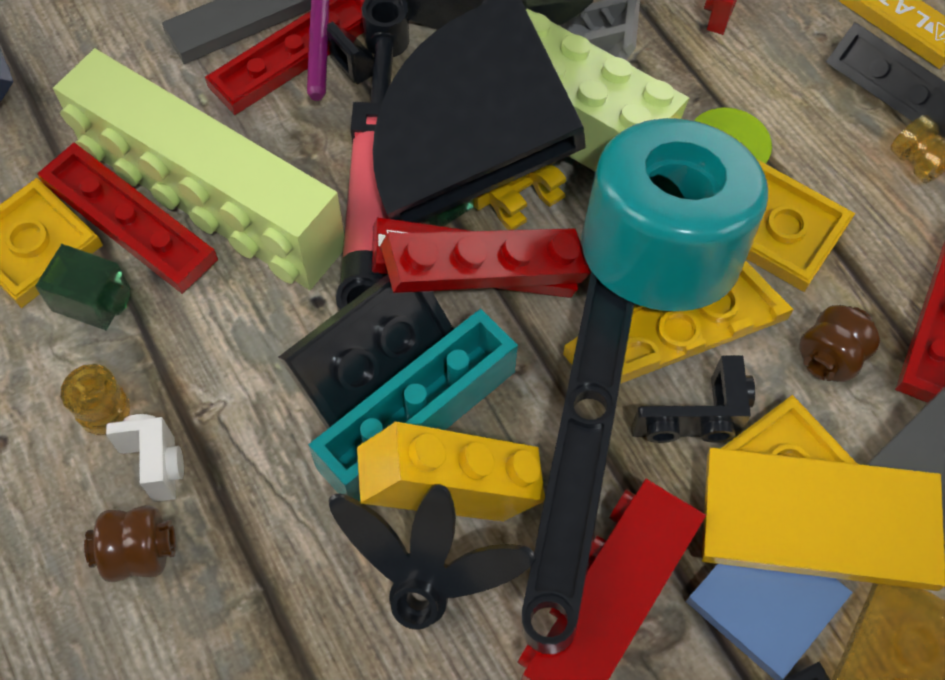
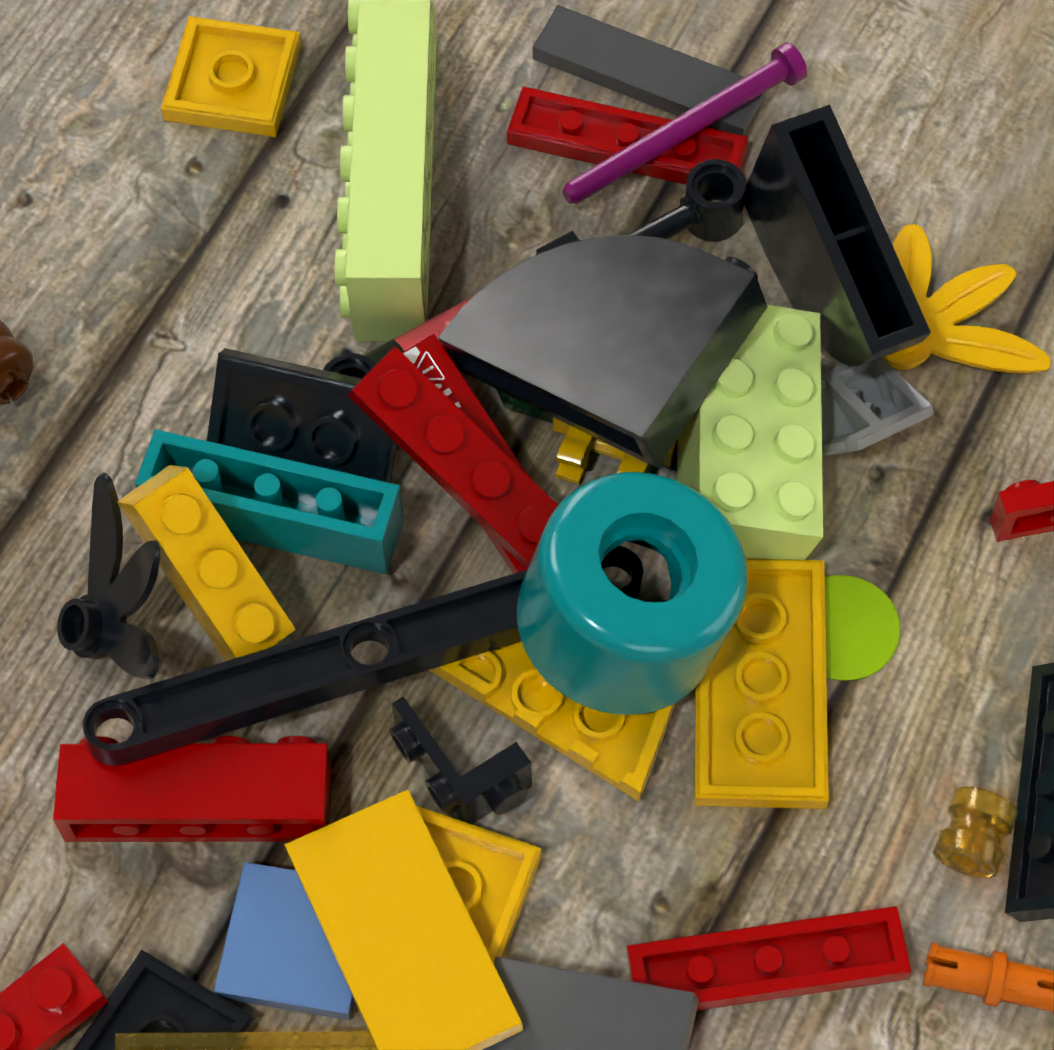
camera: 60 degrees right, 0 degrees up
clear green brick [35,244,131,331] -> none
red plate [37,142,218,294] -> none
clear yellow wheel [60,364,130,435] -> none
white bracket [106,414,184,502] -> none
black slope [326,21,374,85] -> none
reddish brown piece [799,305,880,382] -> none

